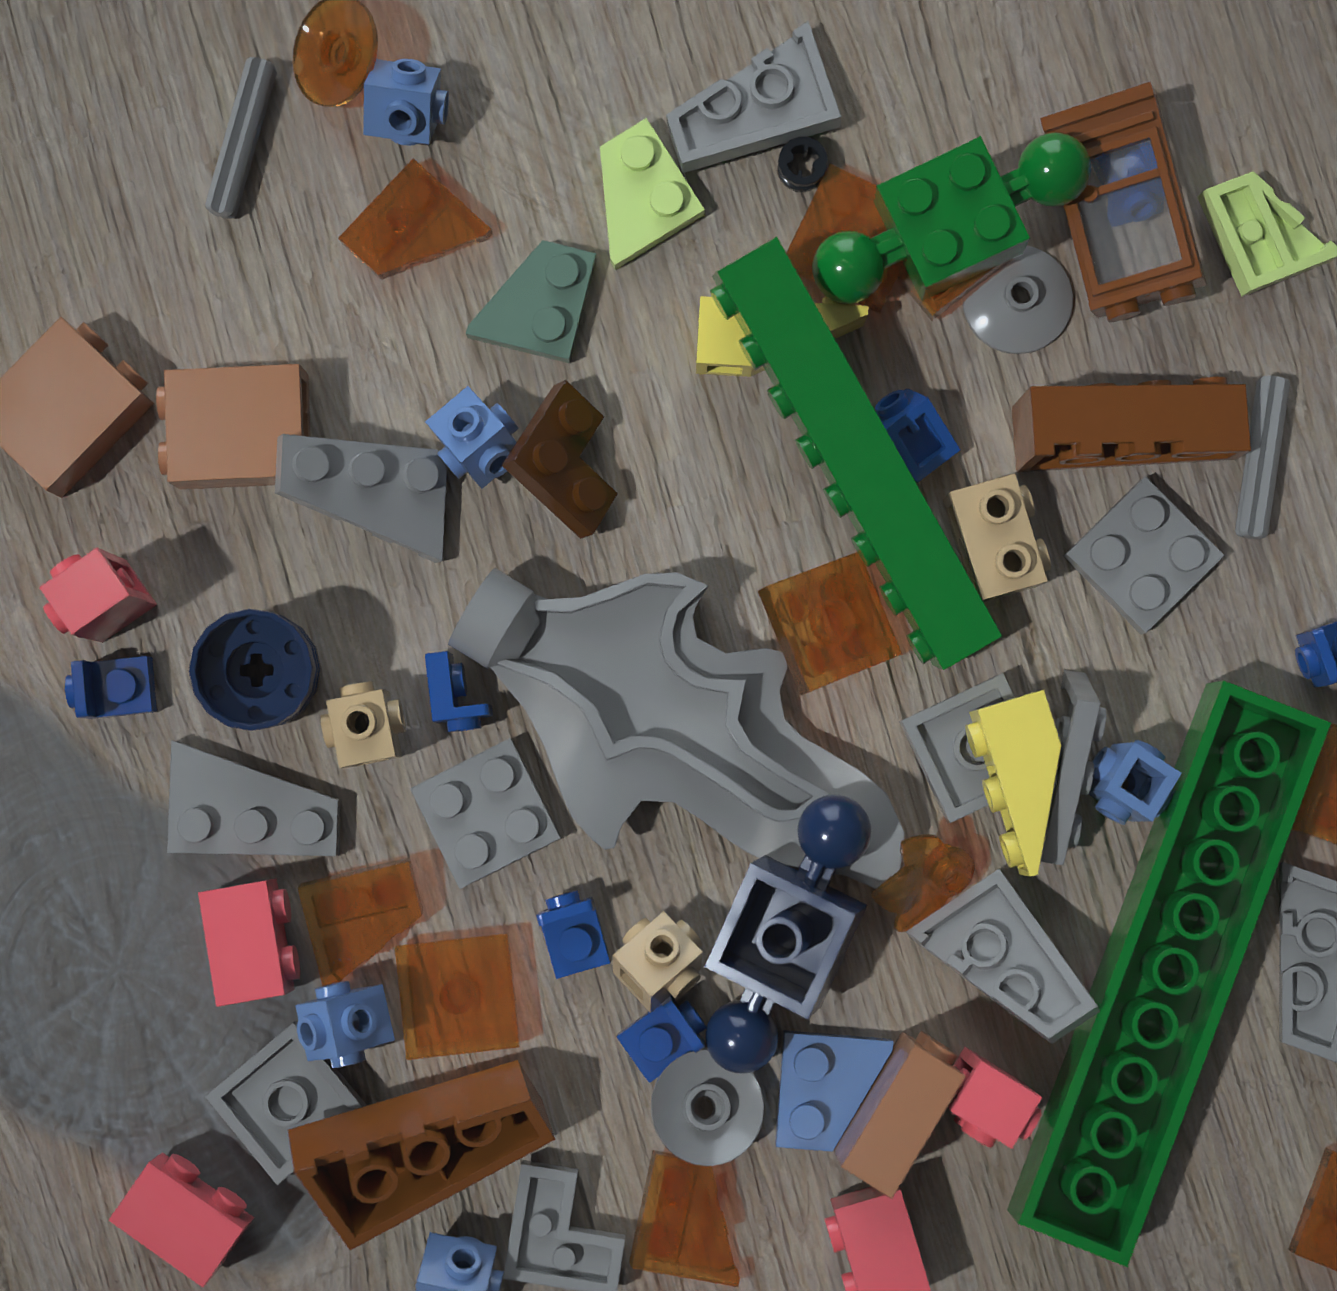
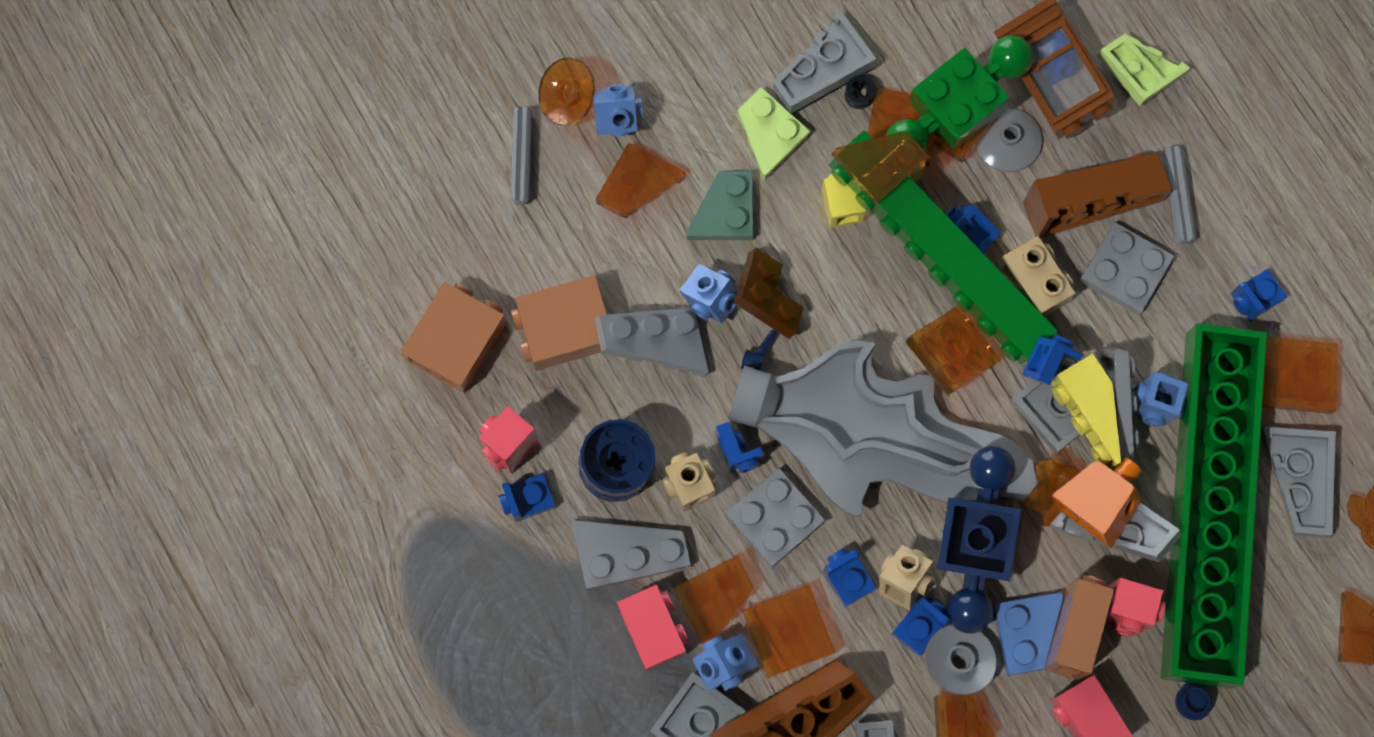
camera: 15 degrees left, 10 degrees down
none -> dark blue hand [741,330,778,370]
none -> clear orange wing [831,131,929,204]
none -> blue bracket [1022,335,1083,385]
none -> orange torso [1052,457,1142,548]
none -> dark blue plate [1175,684,1213,721]

